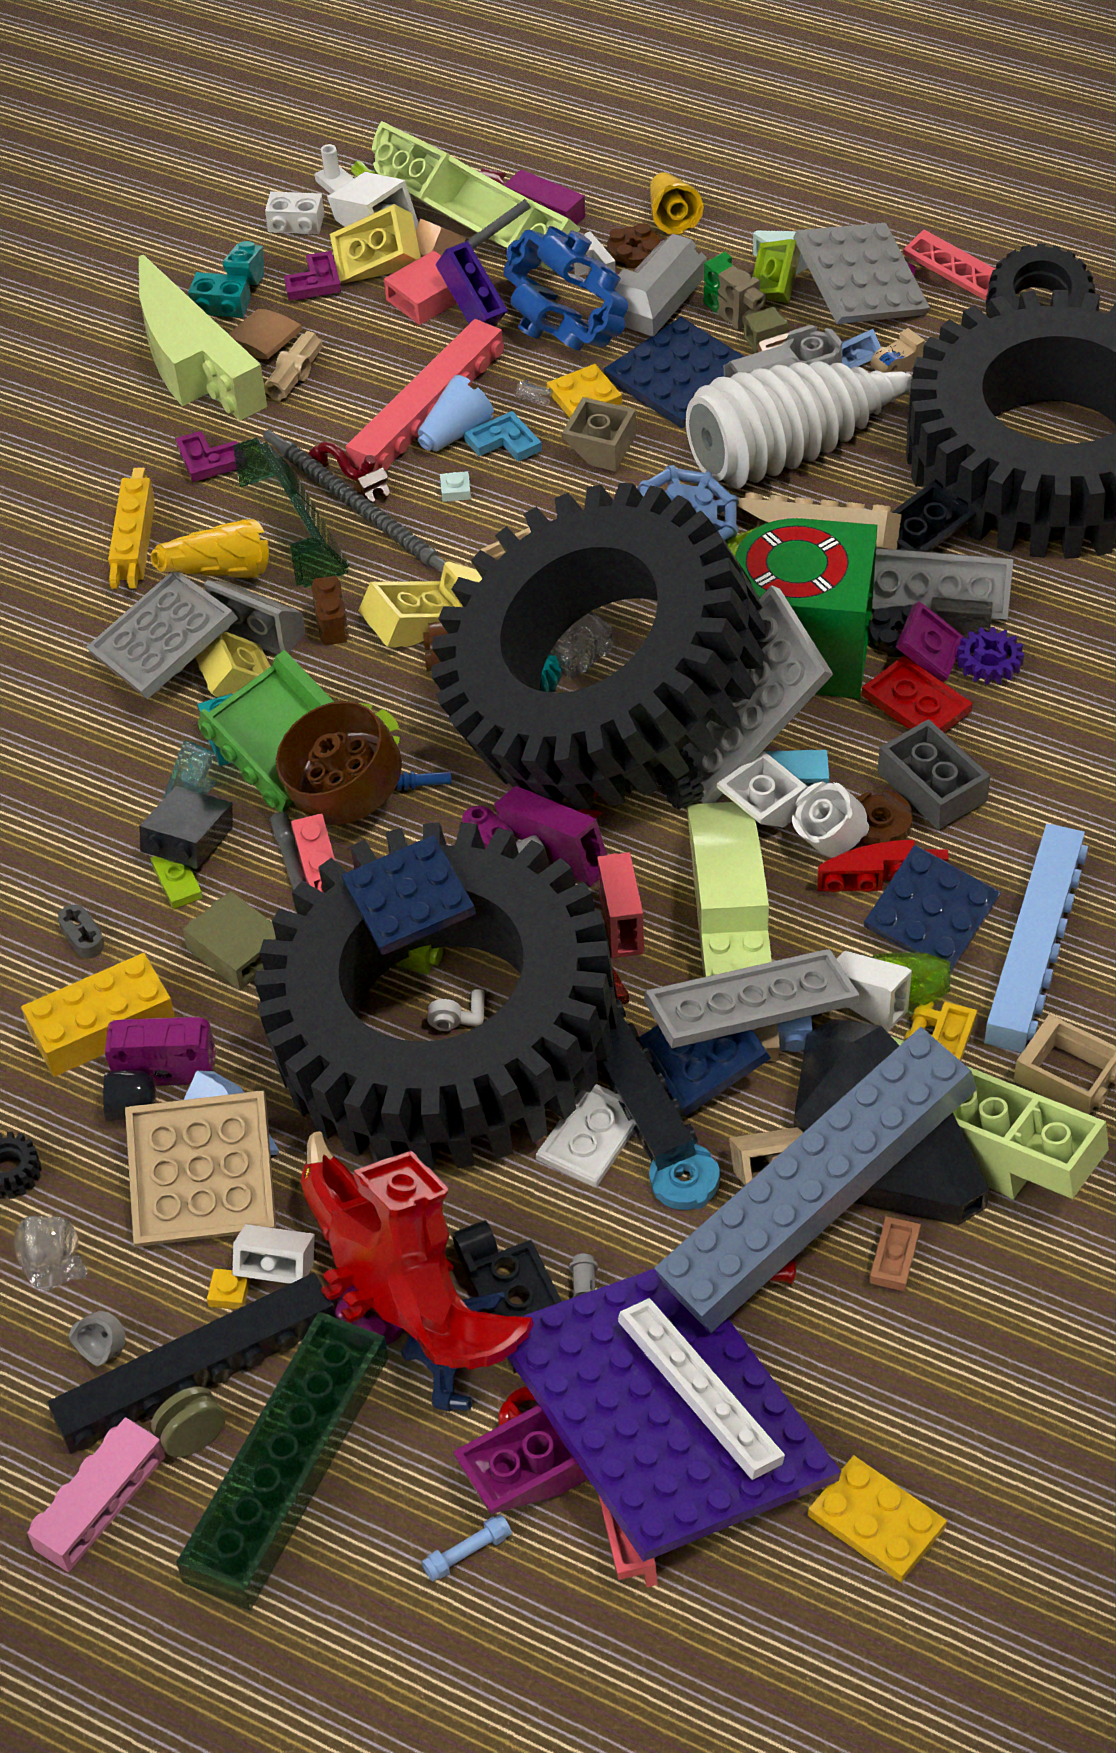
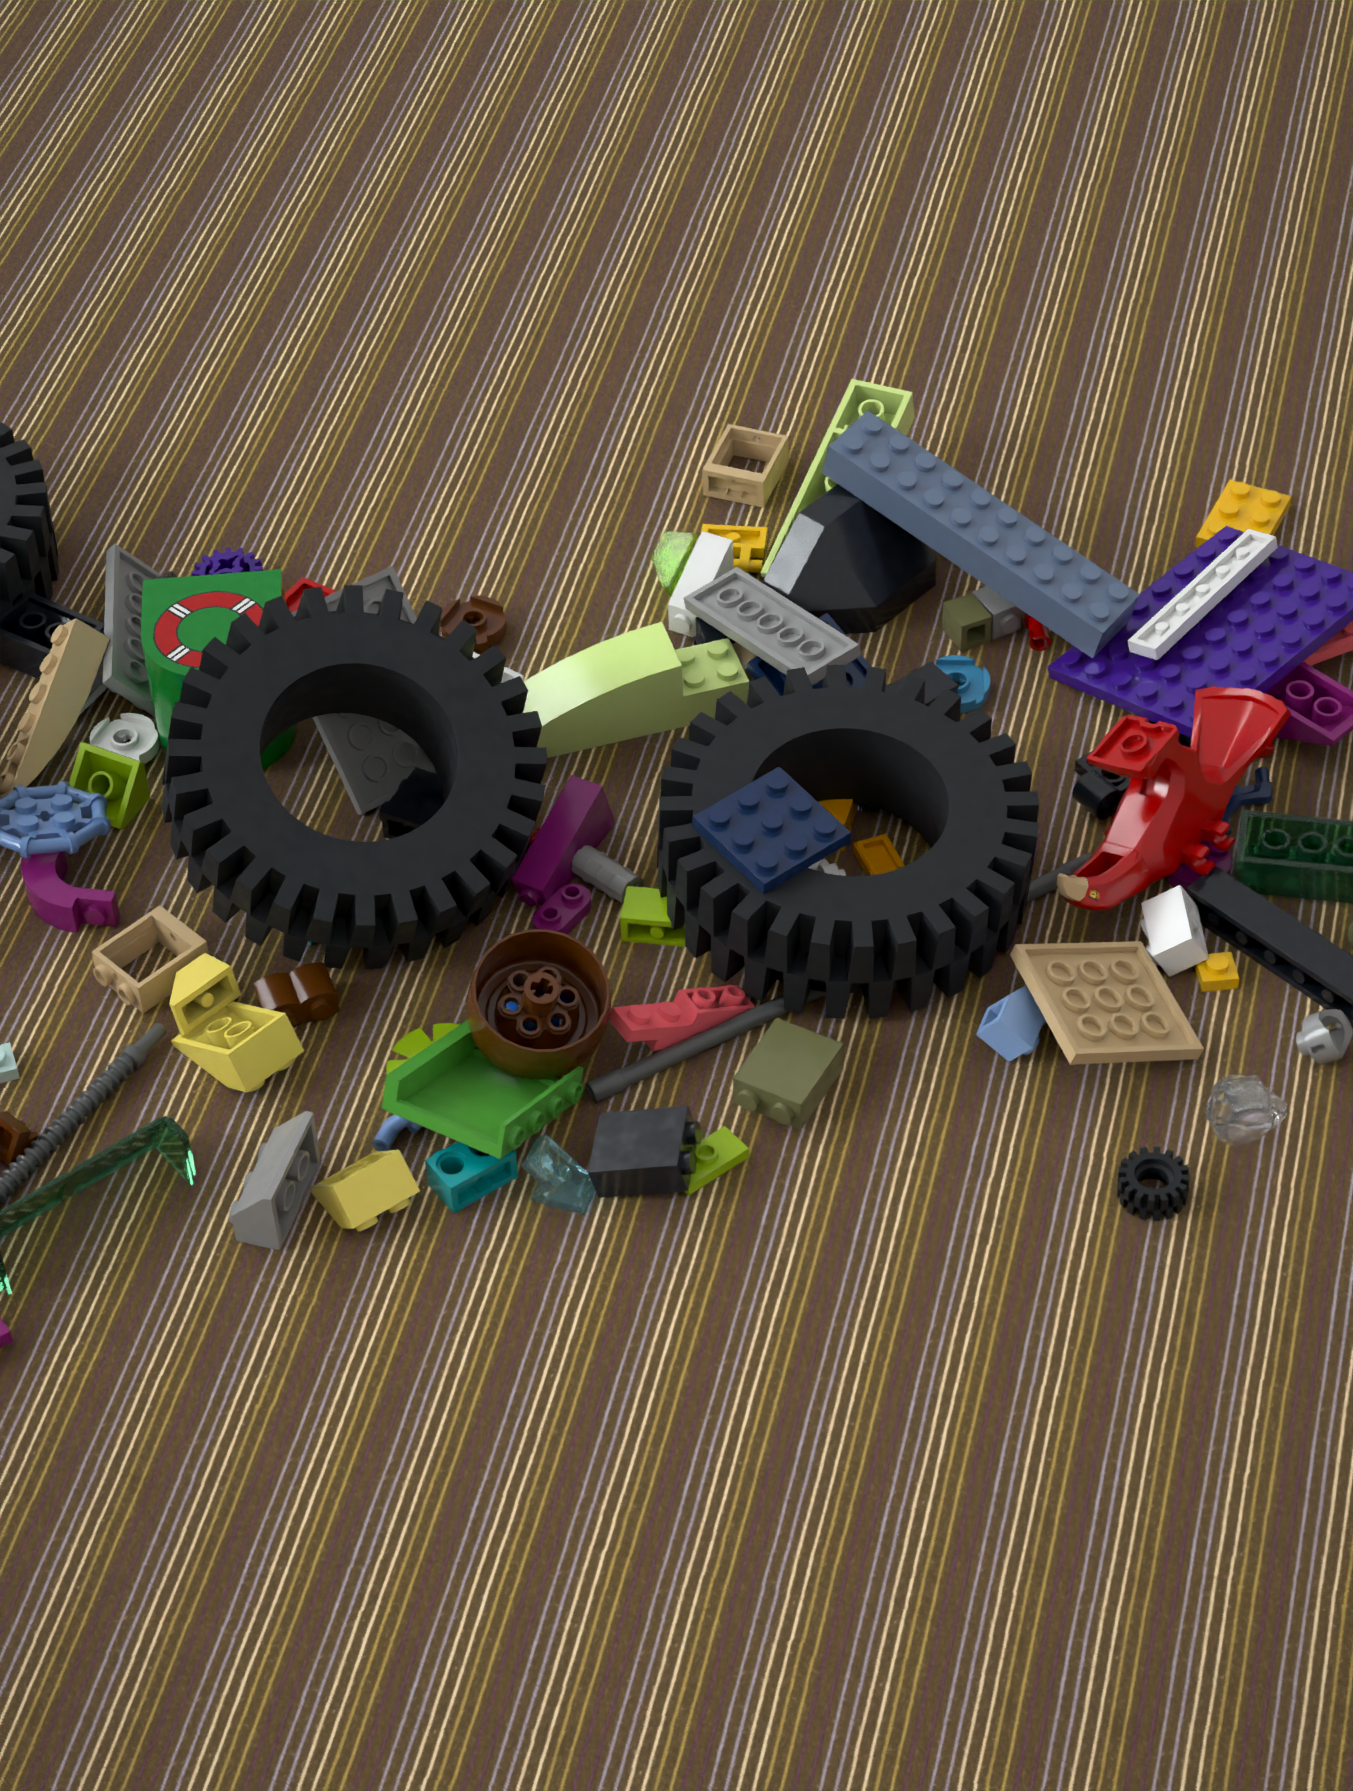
camera: 105 degrees left, 5 degrees down
yellow brick [21,953,175,1077] -> none
dark grey beam [58,905,104,958] -> none
light grey plate [86,572,238,699] -> none
black helmet [103,1070,156,1122] -> none
magenta axle [105,1017,216,1086] -> none
yellow hinge [108,468,155,589] -> none
yellow cone [151,519,269,579] -> none
reddish brown brick [312,576,349,646] -> none
light grey pin [569,1254,598,1298] -> none
coral brick [598,852,644,958] -> none
tan brick [729,1127,804,1185] -> none
white brick [792,782,869,857] -> none
red slope [817,840,949,892] -> none
dark blue plate [864,845,1001,975] -> none
dark grey brick [878,719,990,830] -> none
light blue brick [984,823,1089,1052] -> none

